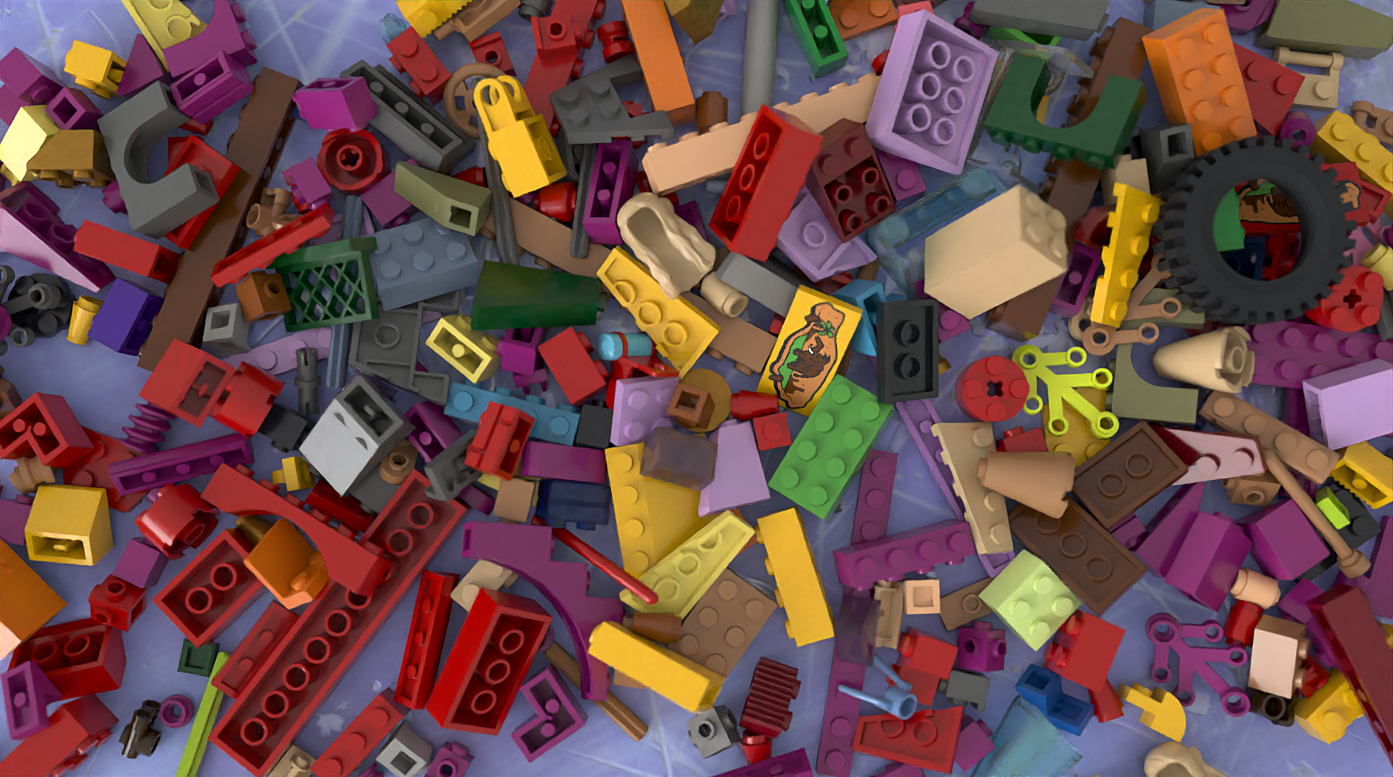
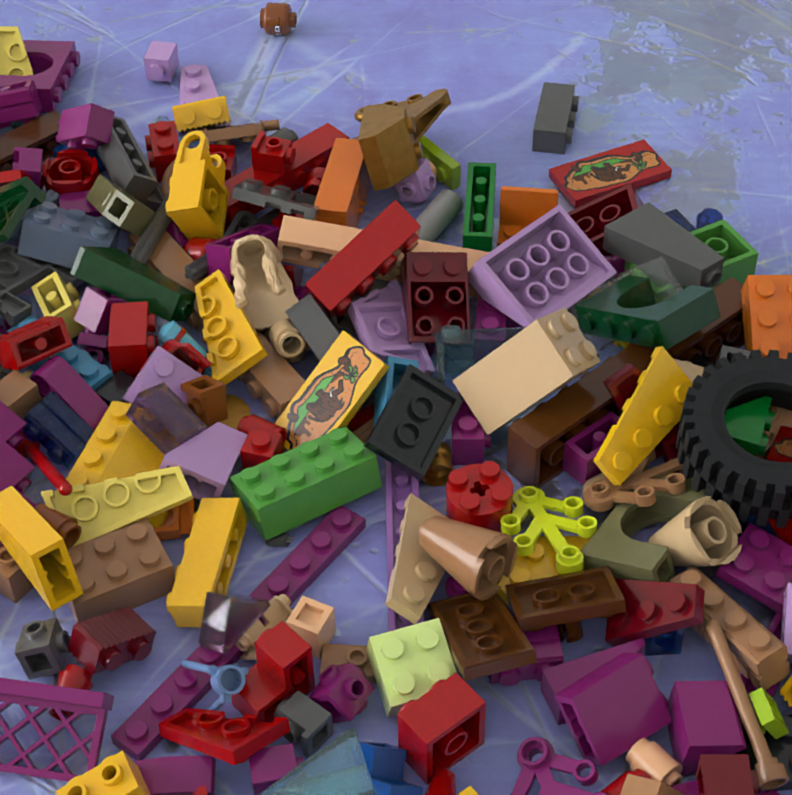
camera: 30 degrees right, 40 degrees down
magenta brick [832,519,975,591] -> none
medium nougat brick [1221,468,1281,507] -> none

